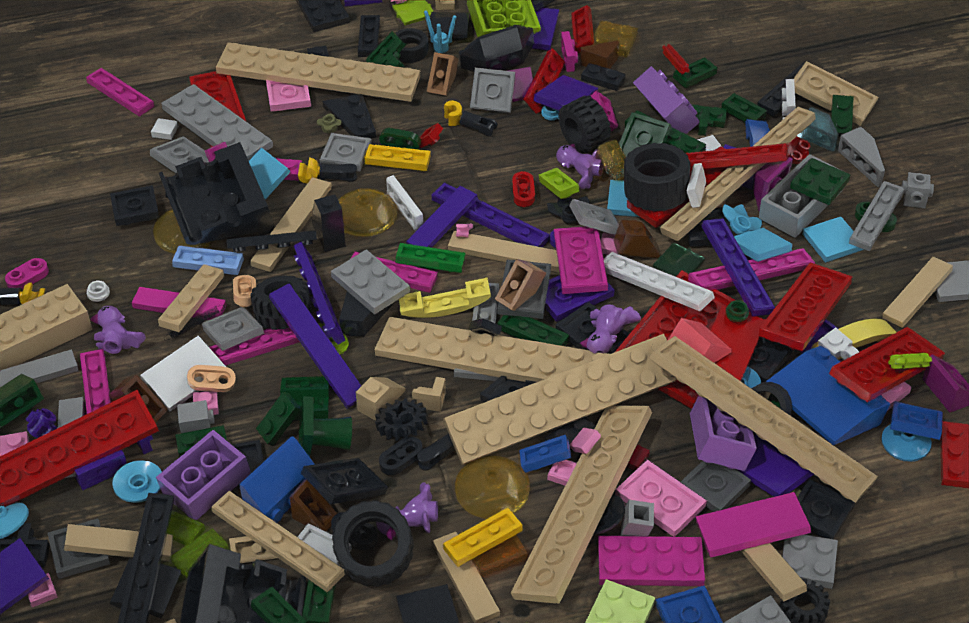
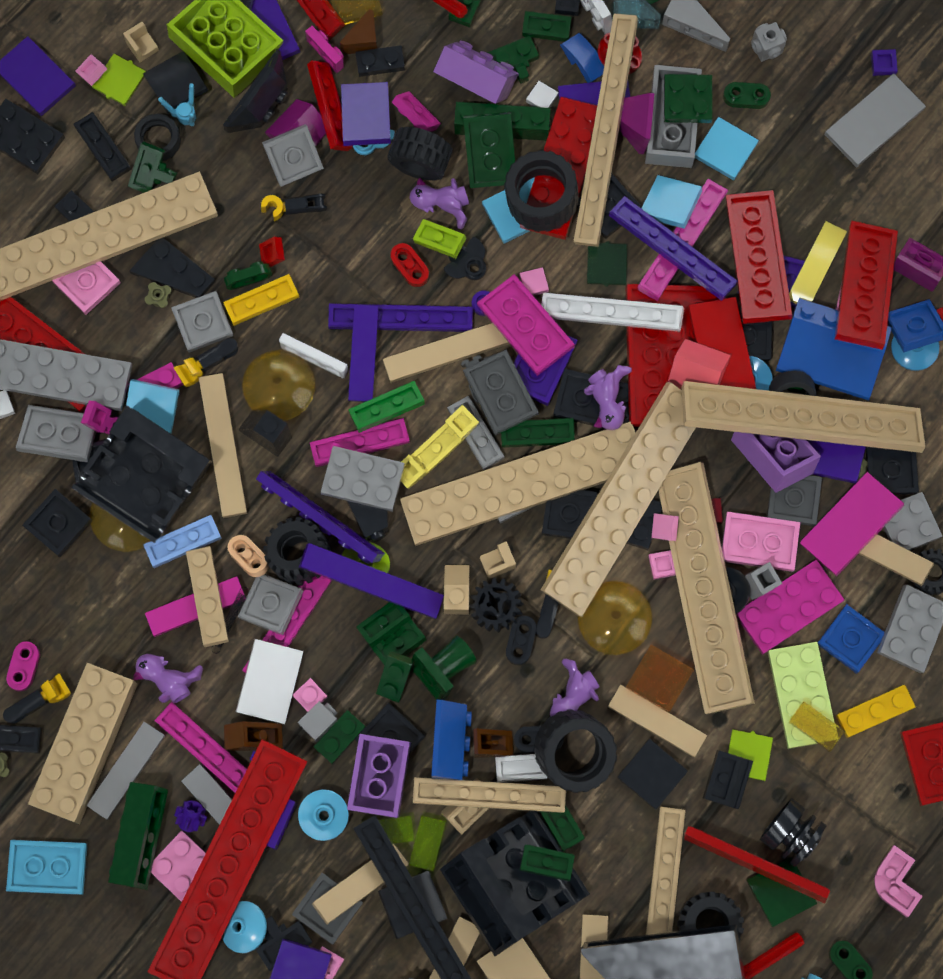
camera: 35 degrees left, 30 degrees up
white plate [86,281,110,302] -> none
light nougat plate [187,365,236,392] -> none
black plate [227,230,317,252] -> none
black tile [301,457,388,505] -> none
medium nougat slope [427,52,459,96] -> none
yellow plate [443,508,523,567] -> none
bright pink hand [456,223,474,237] -> none
black tile [469,318,502,336] -> none
medium nougat slope [495,259,546,311] -> none
blue plate [519,434,571,473] -> none
light grey tile [569,199,619,235] -> none
clear yellow piece [597,140,625,180] -> none
reddish brown slope [613,220,660,258] -> none
red tile [686,143,788,170] -> none
white tile [687,163,707,208] -> none
medium azure plate [722,204,762,235] -> none
dark green plate [725,300,749,322] -> none
white plate [818,328,859,360] -> none
light grey tile [849,181,904,251] -> none
tan tile [883,257,953,328] -> none
lime axle [888,353,932,369] -> none

